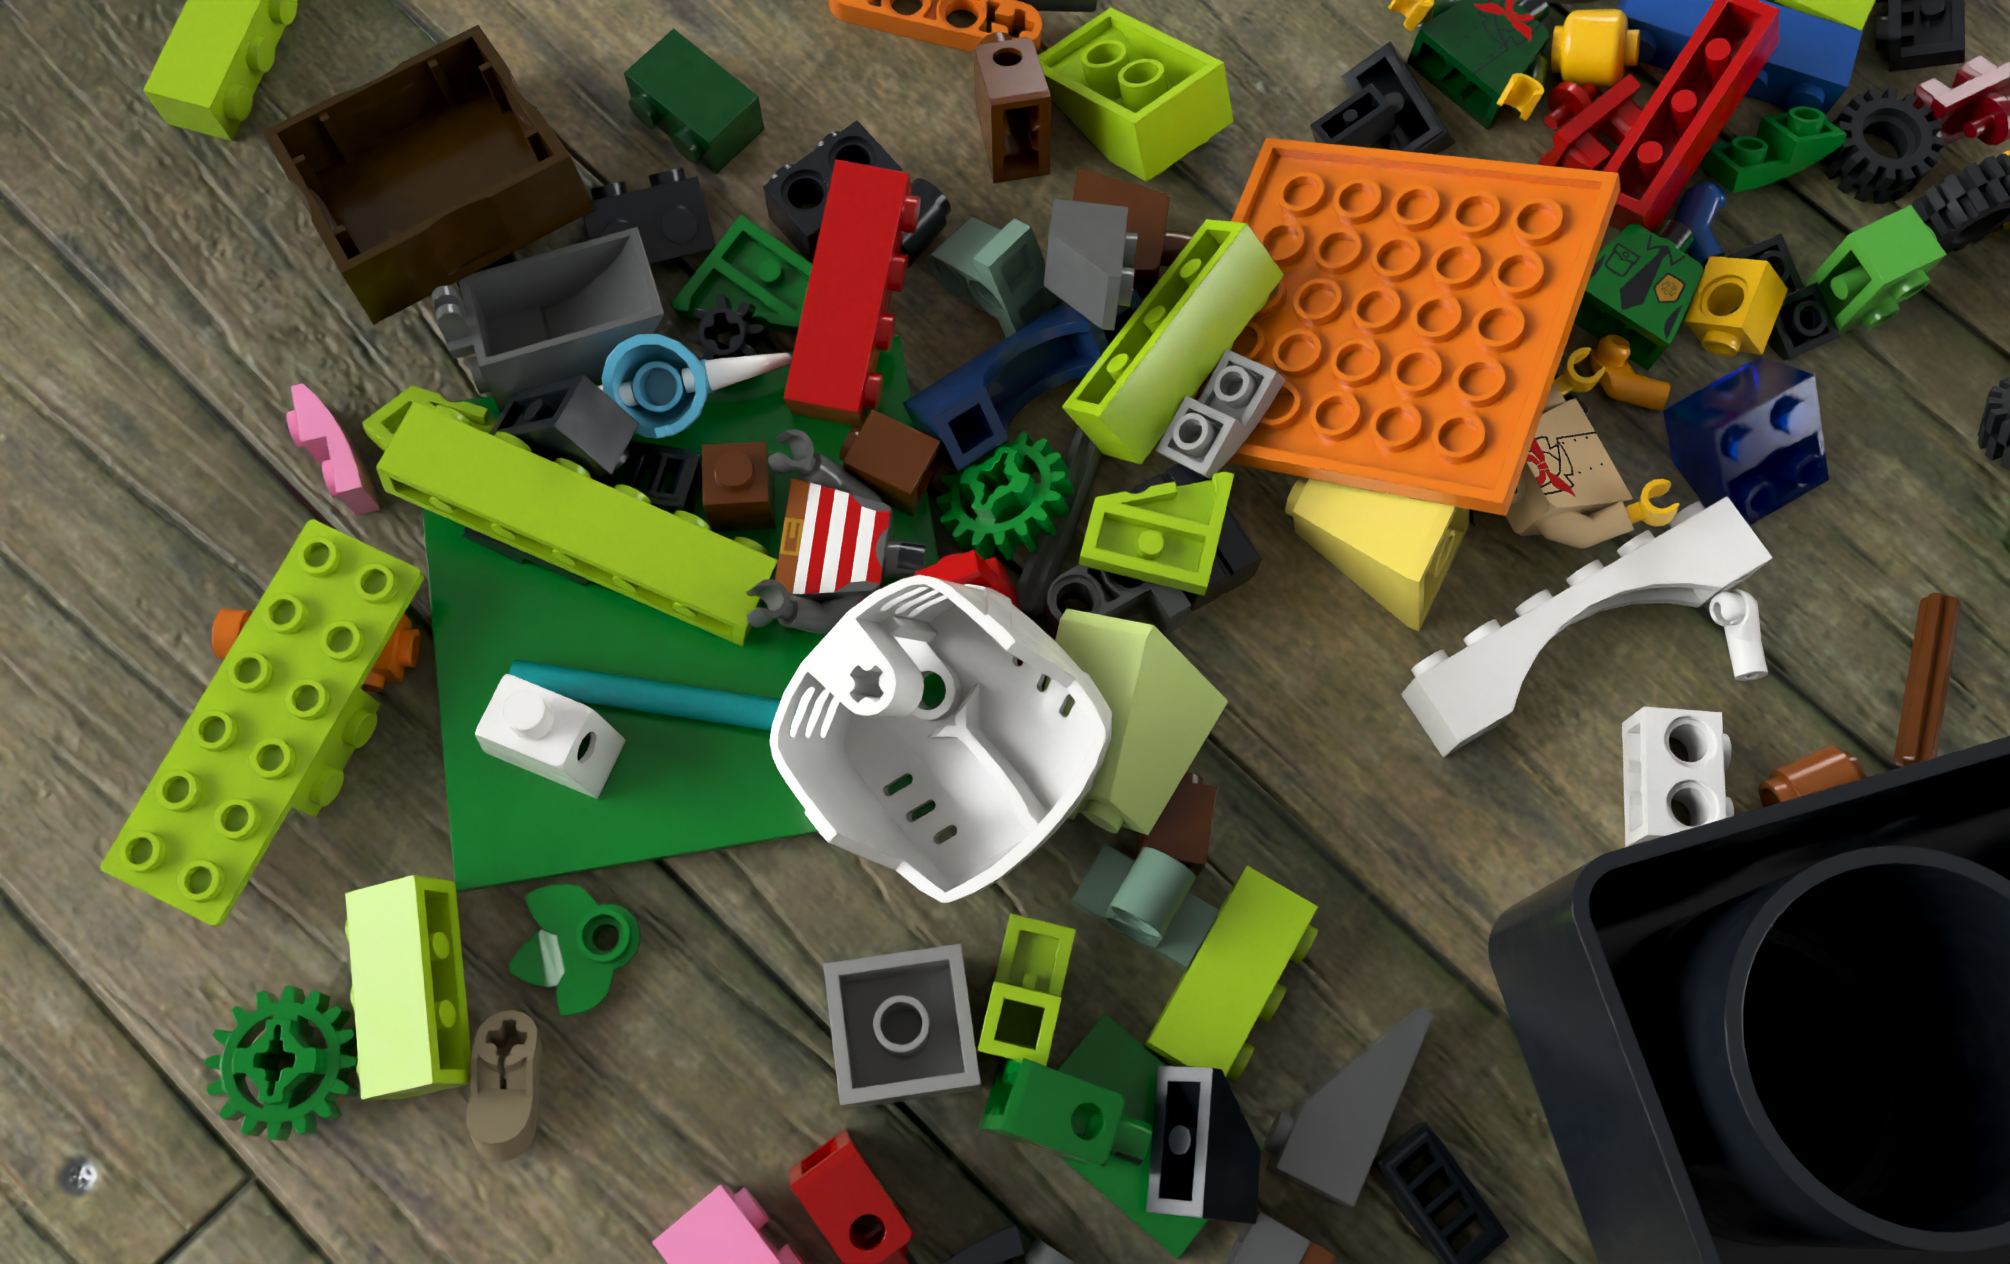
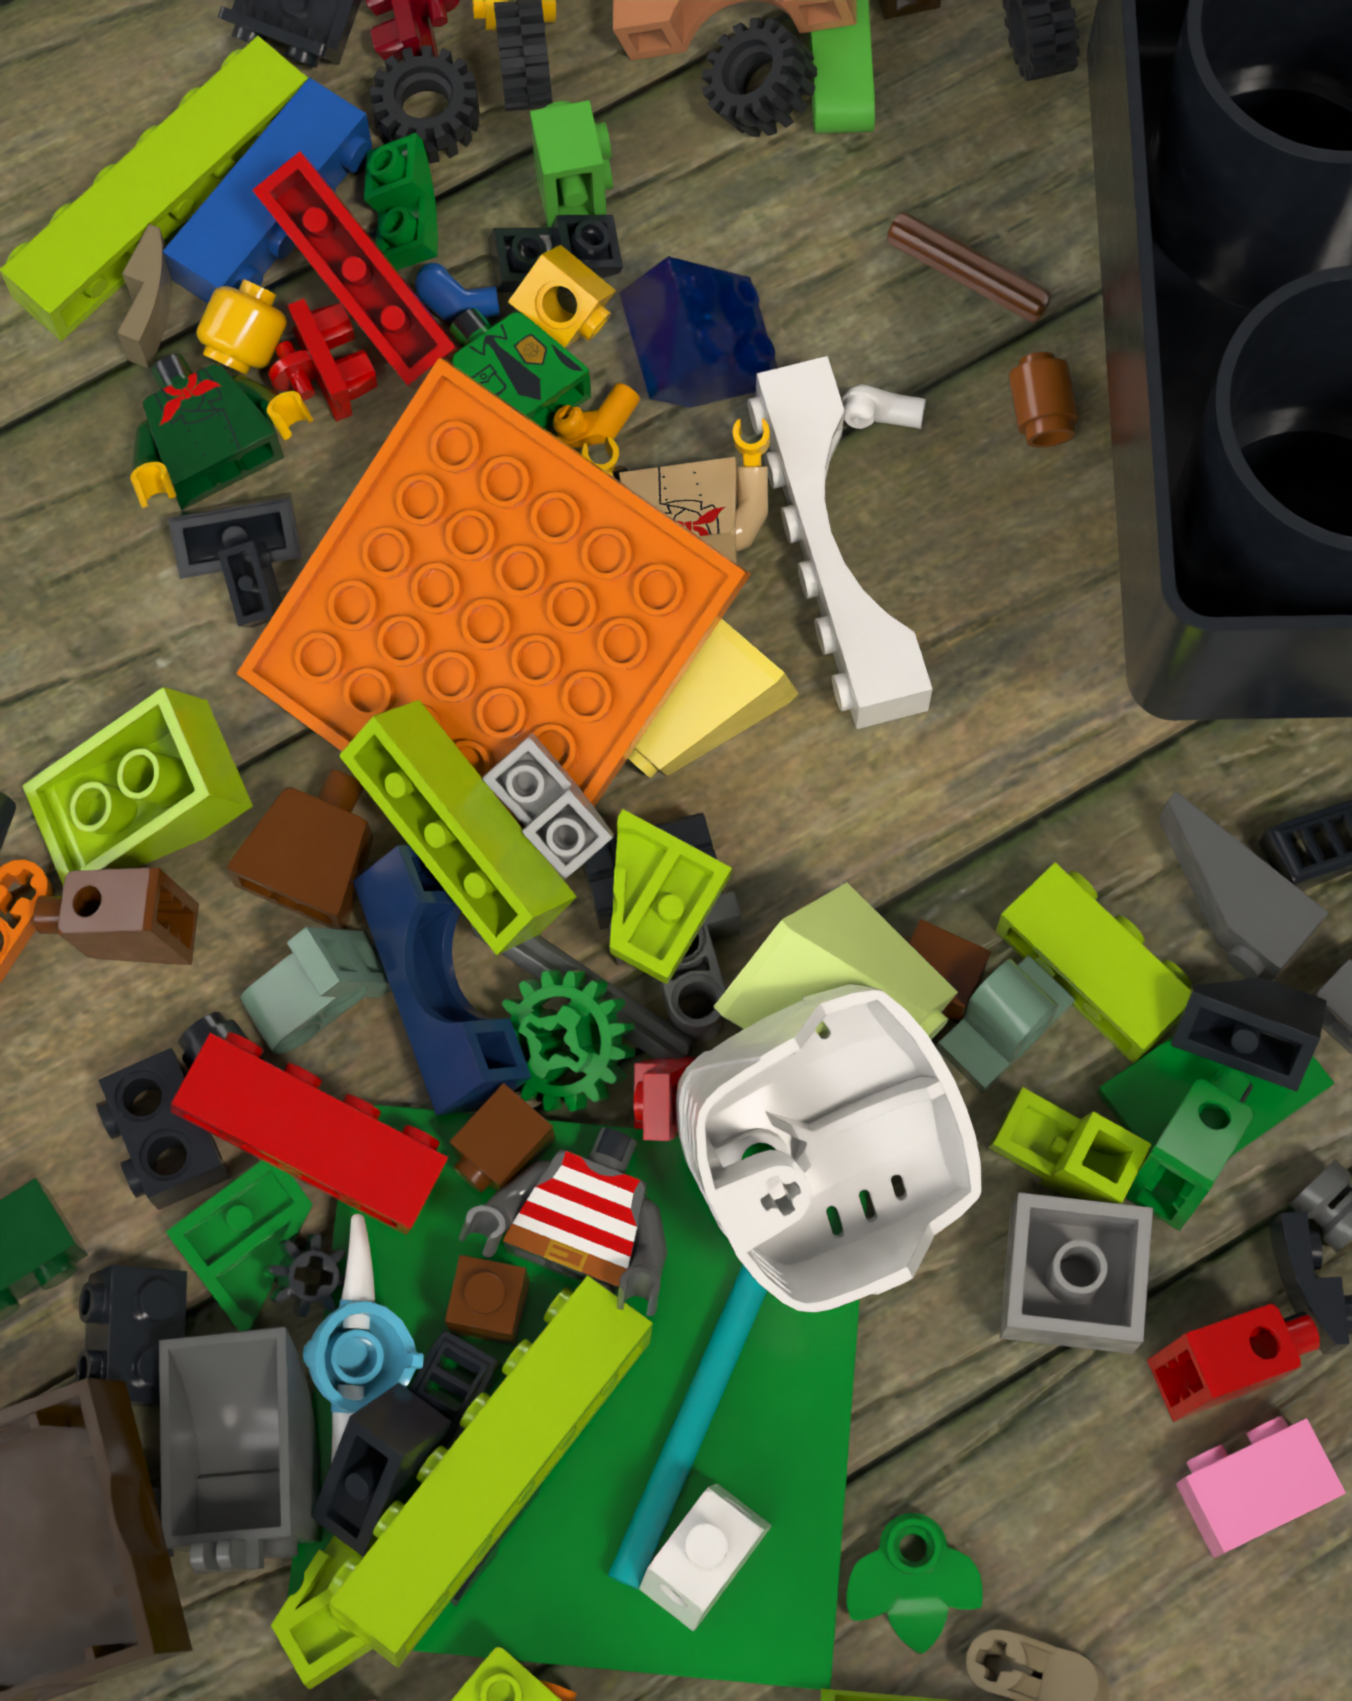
camera: 70 degrees left, 0 degrees up
dark grey slope [1044,198,1138,331] -> none
white brick [1622,706,1734,847] -> none

